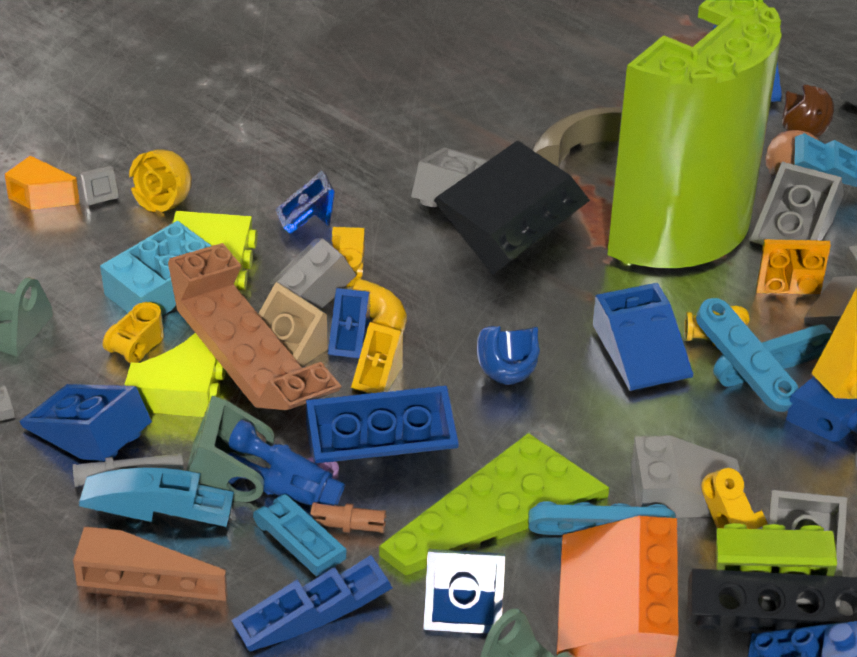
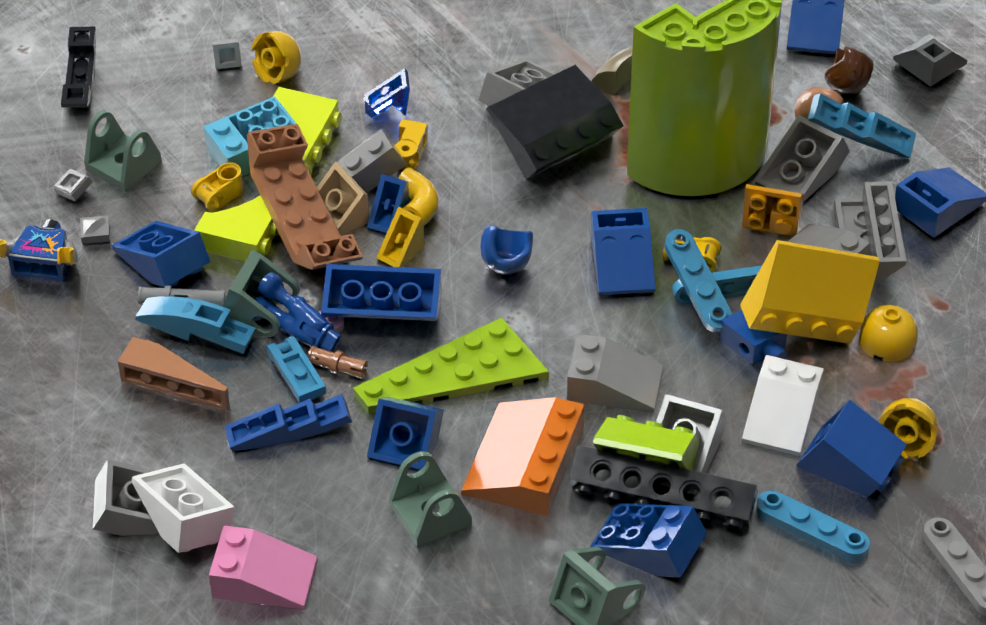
camera: 15 degrees right, 5 degrees up
light orange slope [4,156,80,210] -> none
dark azure plate [528,501,676,535] -> none
yellow leg [701,468,768,529] -> none

